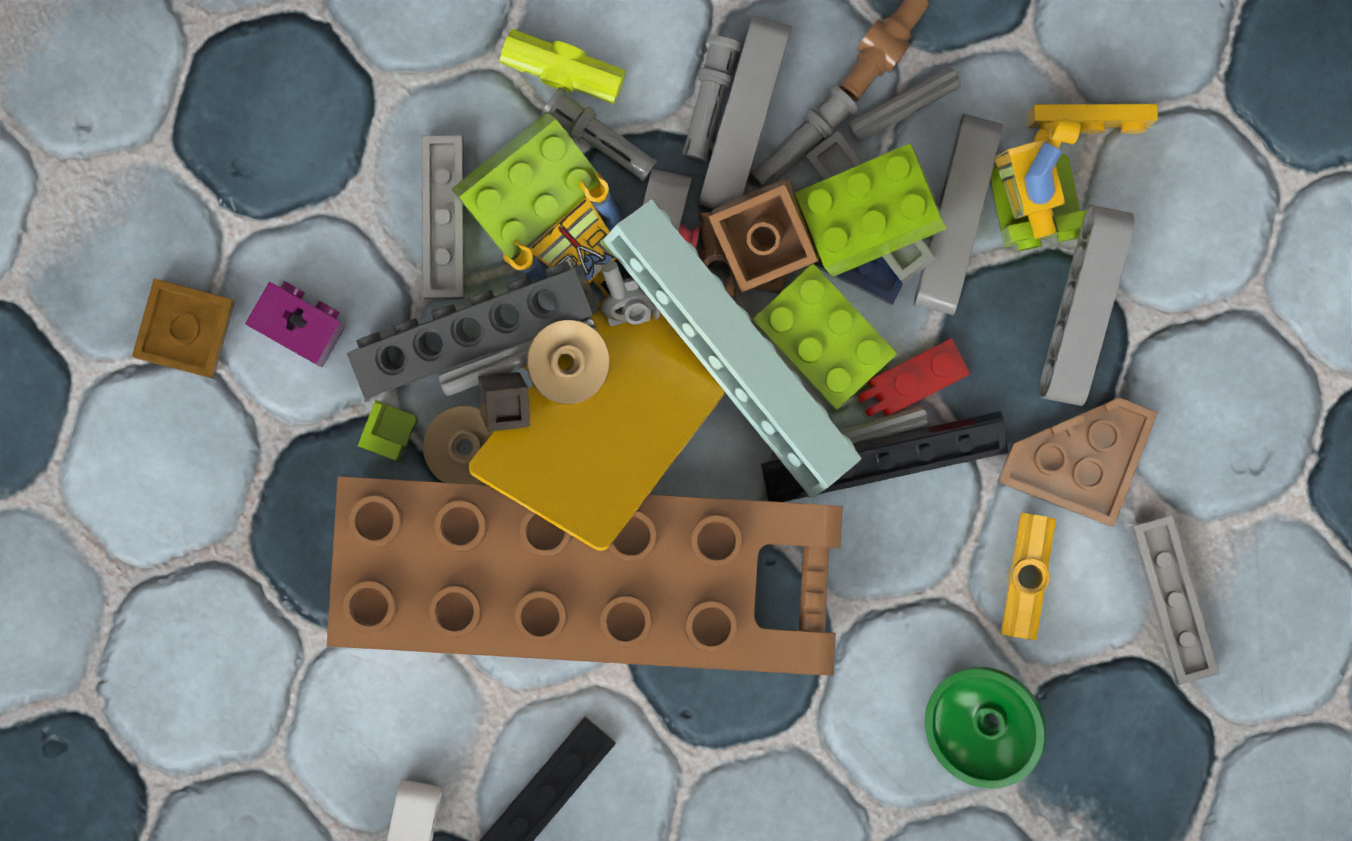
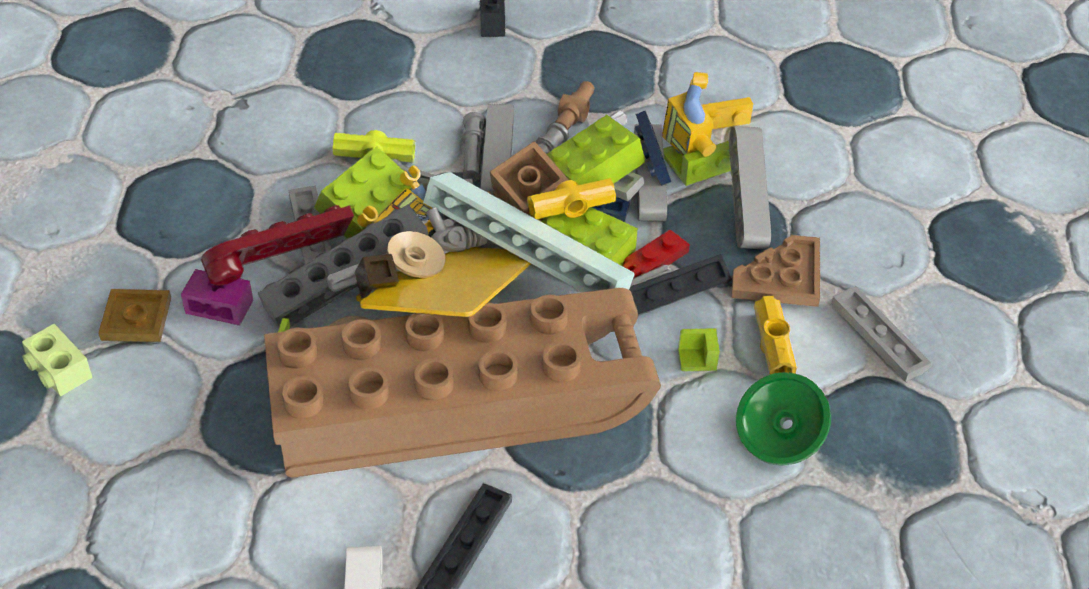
camera: 15 degrees left, 40 degrees down
none -> yellowish green brick [22,324,93,396]
none -> dark red plate [201,205,354,286]
none -> yellow piece [527,178,616,219]
none -> dark blue plate [634,110,672,186]
none -> lime panel [678,328,720,371]

